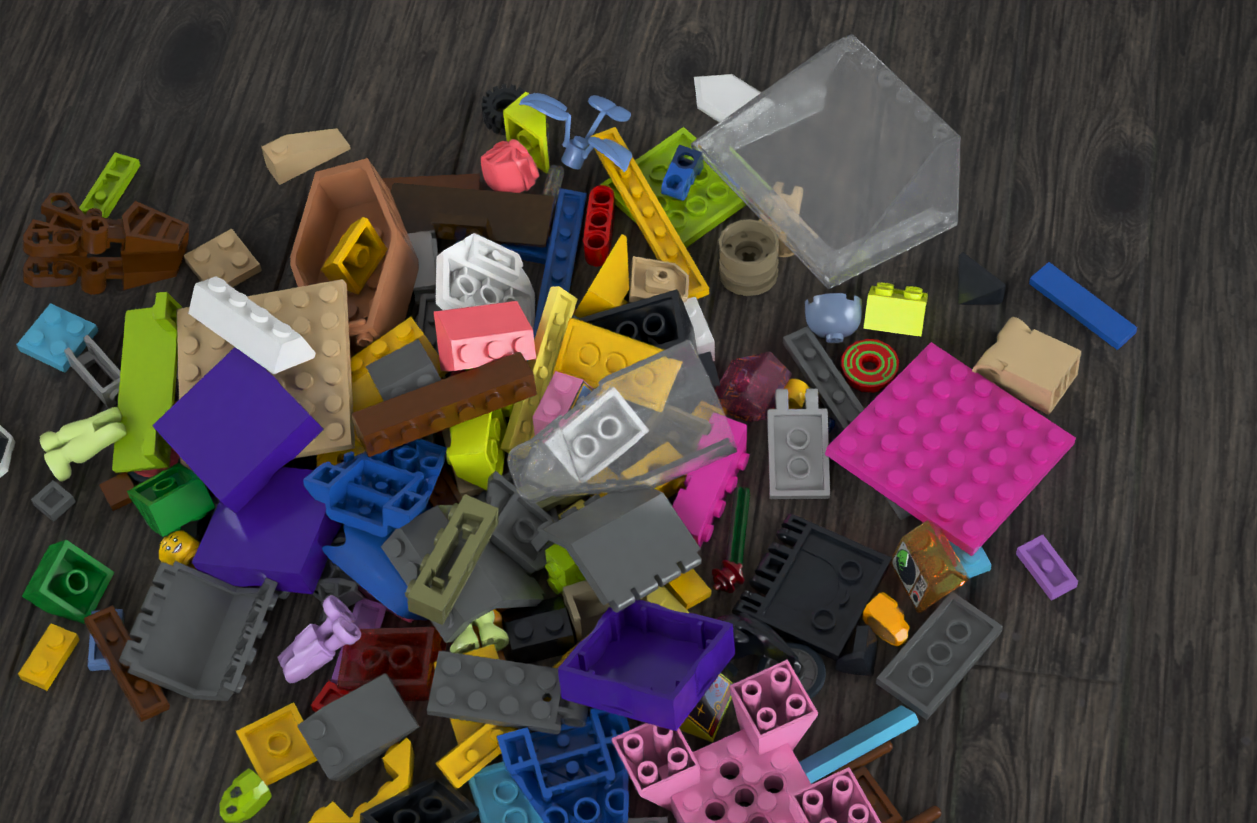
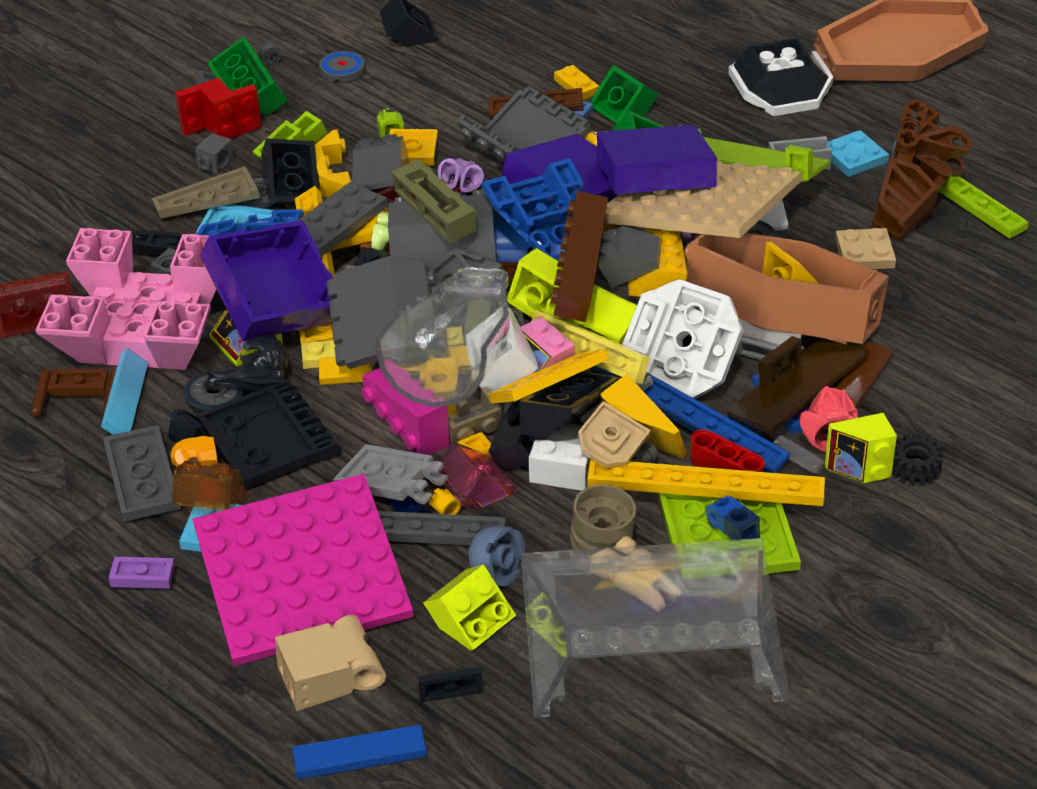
camera: 120 degrees right, 15 degrees down
dark grey plate [31,480,76,522] -> none
yellowish green piece [40,407,127,482] -> none
white slope [188,276,316,374] -> none
tan slope [261,128,351,185] -> none
coral slope [434,301,536,371] -> none
medium blue plant [519,93,632,172] -> none
white tile [694,74,773,135] -> none
dark red wheel [712,560,744,593] -> none
dark green axle [726,486,750,564] -> none
red tile [841,339,899,393] -> none

